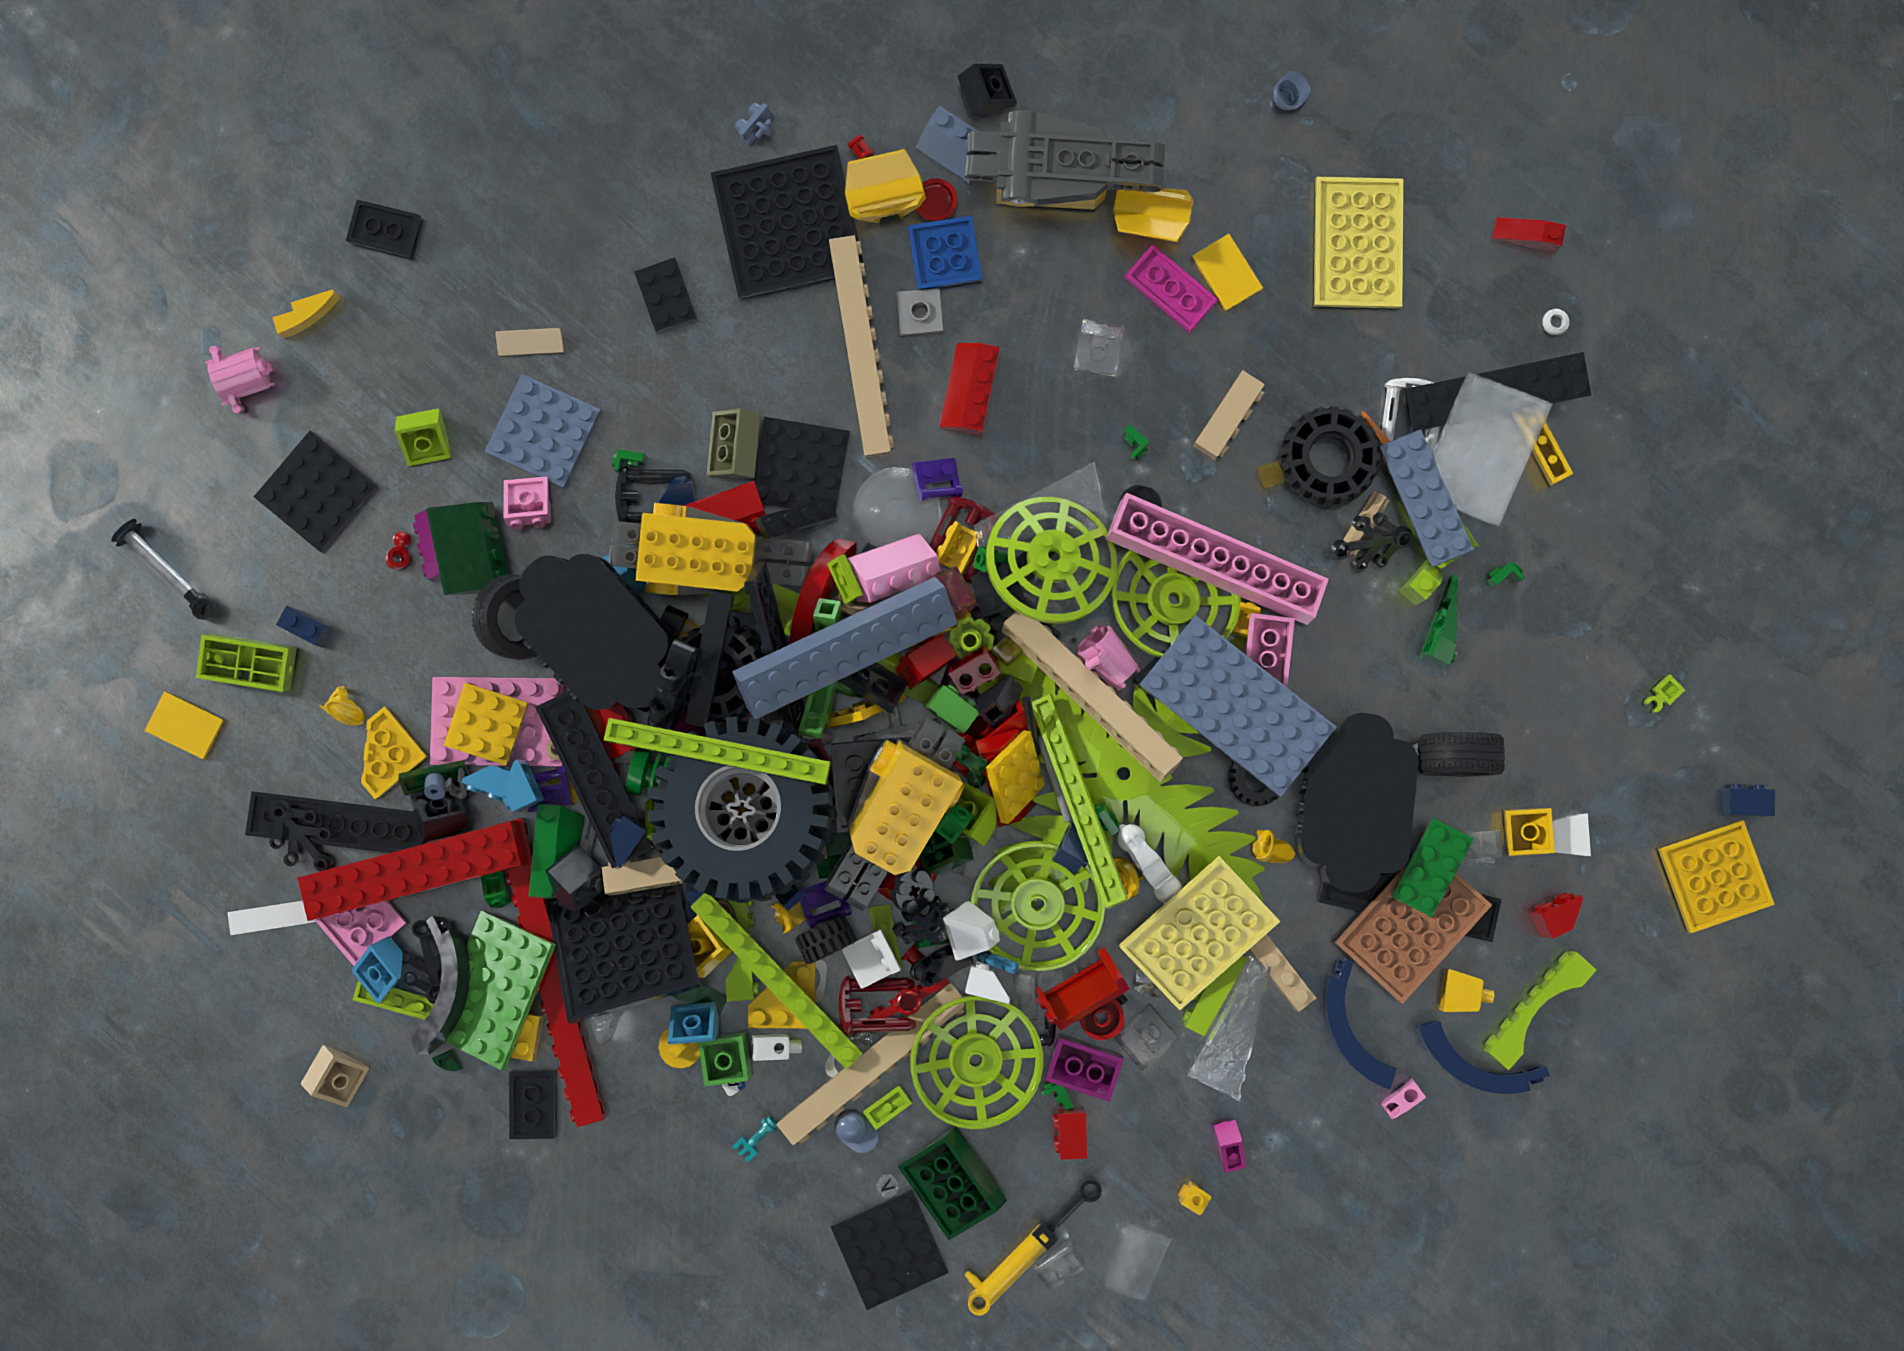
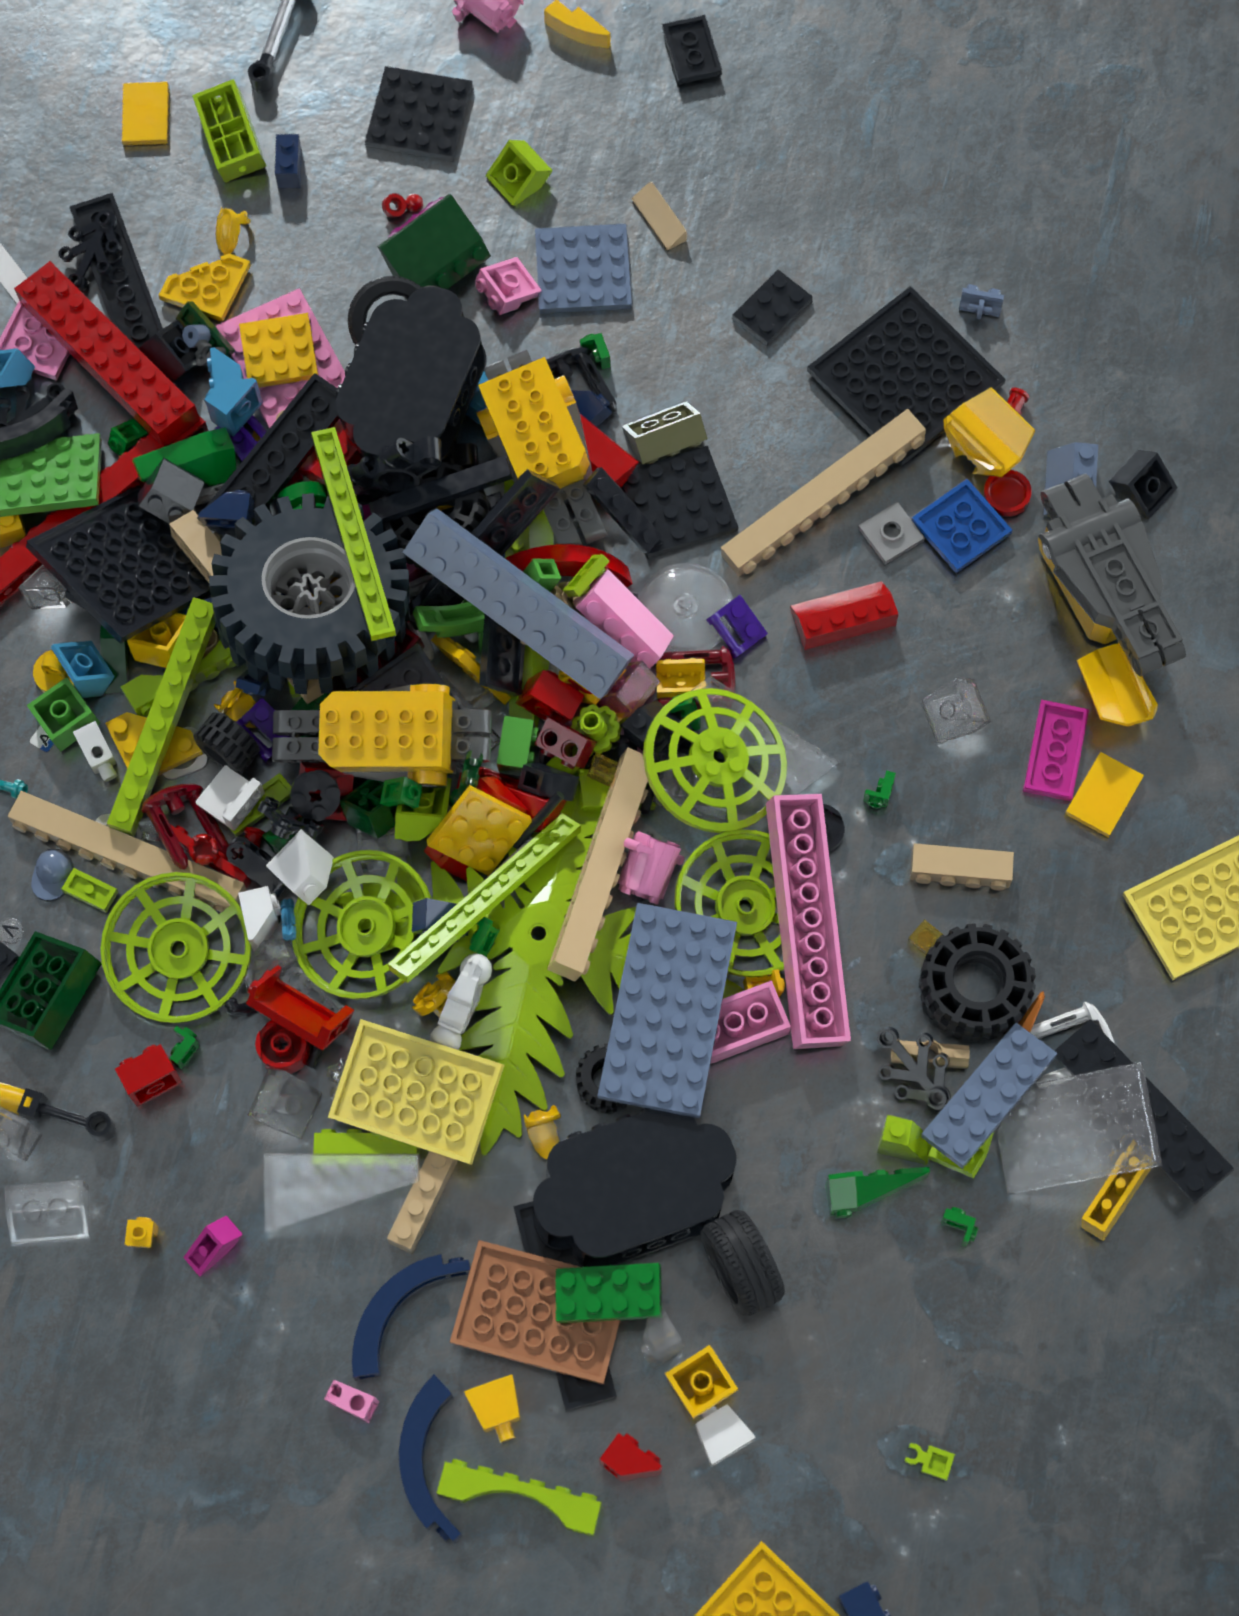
camera: 60 degrees right, 15 degrees down
magenta slope [1046,1034,1124,1102] -> none

